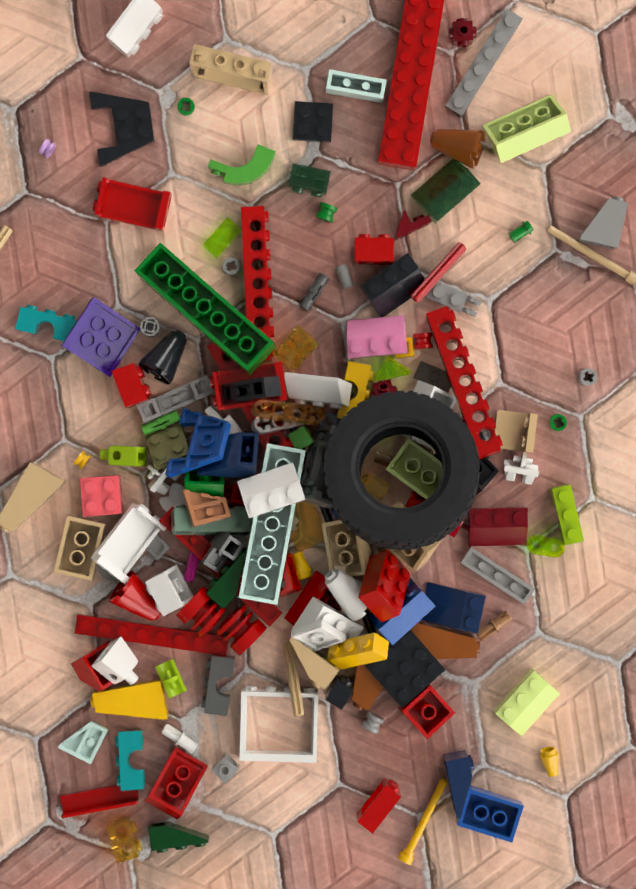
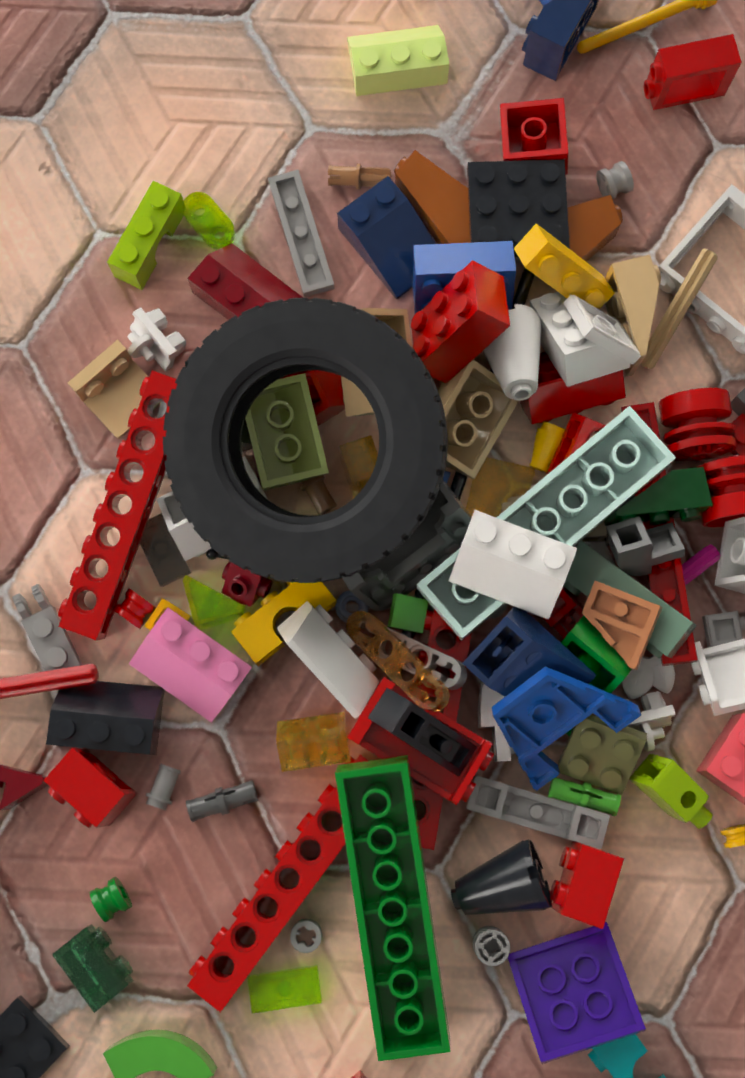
camera: 140 degrees left, 10 degrees down
black brick [325,675,354,710] -> none
green bush [549,414,567,431] -> none

